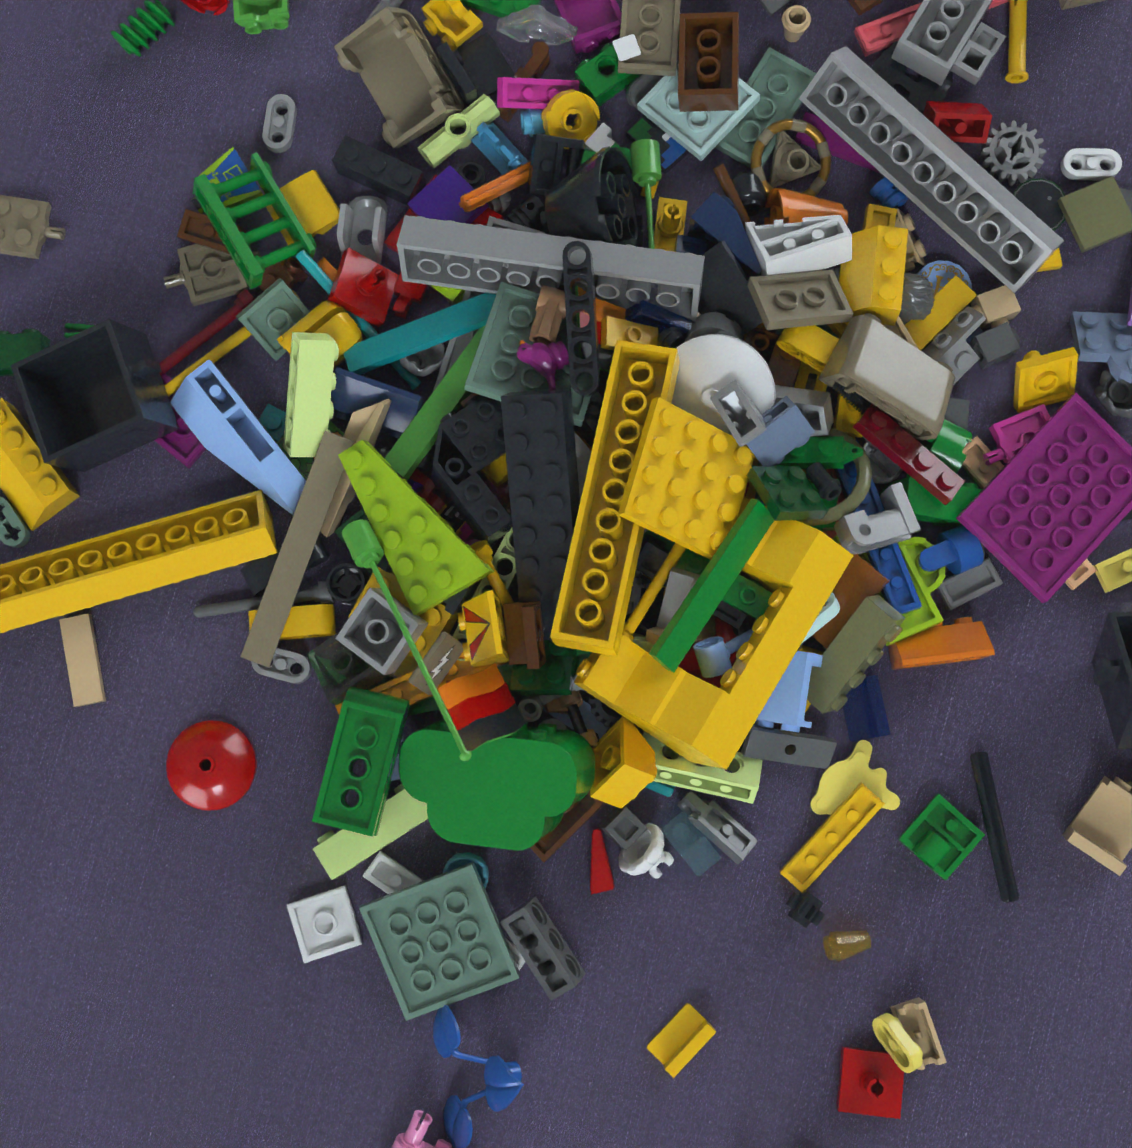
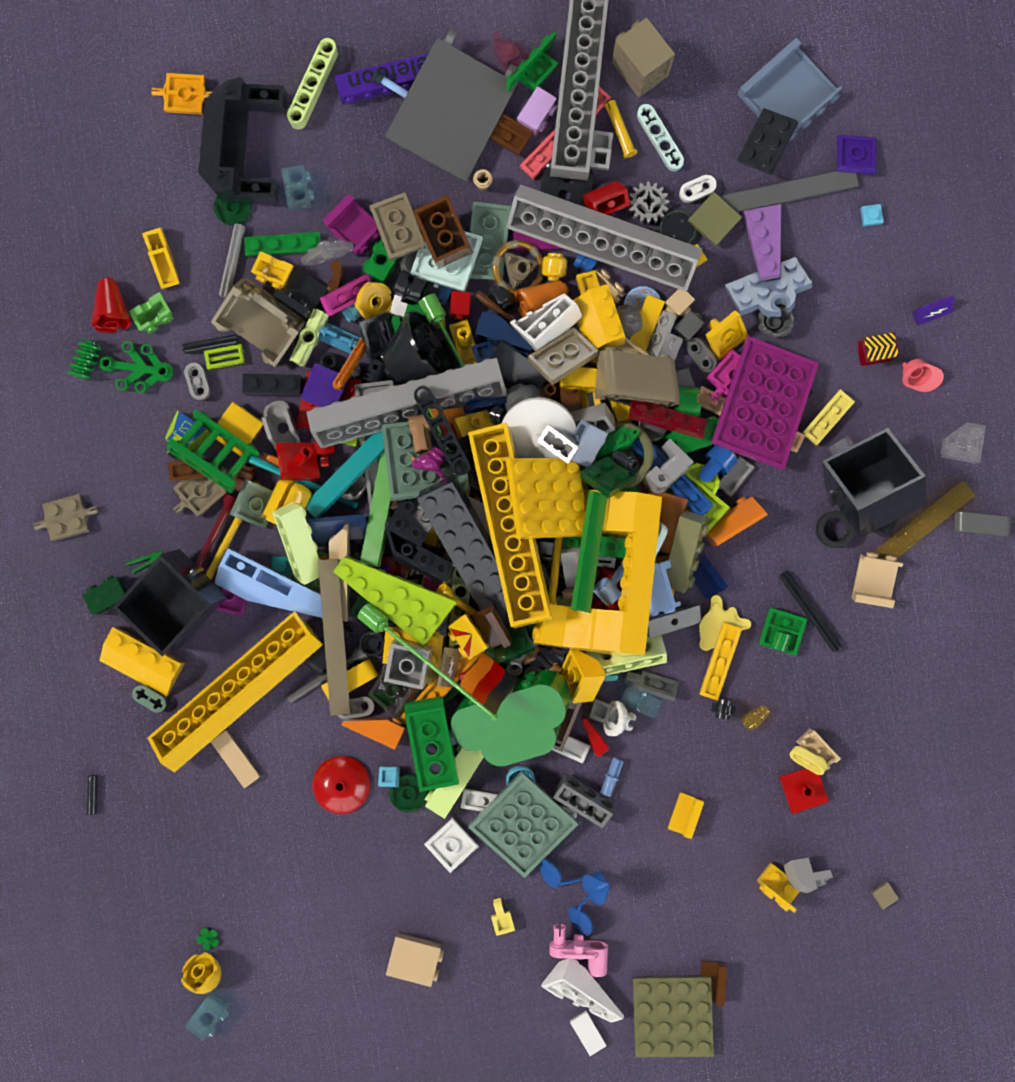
camera: 30 degrees left, 5 degrees up
white sticker [612,34,641,61] -> none
none -> green plant [99,341,173,394]
none -> black axle [182,334,239,354]
none -> lime tile [204,344,246,370]
none -> orange slope [341,716,407,750]
none -> medium azure tile [378,767,400,787]
none -> tan brick [386,932,444,987]
none -> dark green tile [389,773,428,813]
none -> black wheel [394,270,428,304]
none -> red brick [450,291,471,321]
none -> light yellow plate [491,897,515,936]
none -> yellow head [542,253,567,281]
none -> white tile [552,736,590,763]
none -> medium blue axle [600,758,623,797]
none -> light aqua beam [637,104,684,172]
none -> dark grey plate [686,337,719,372]
none -> black tyre [815,511,855,548]

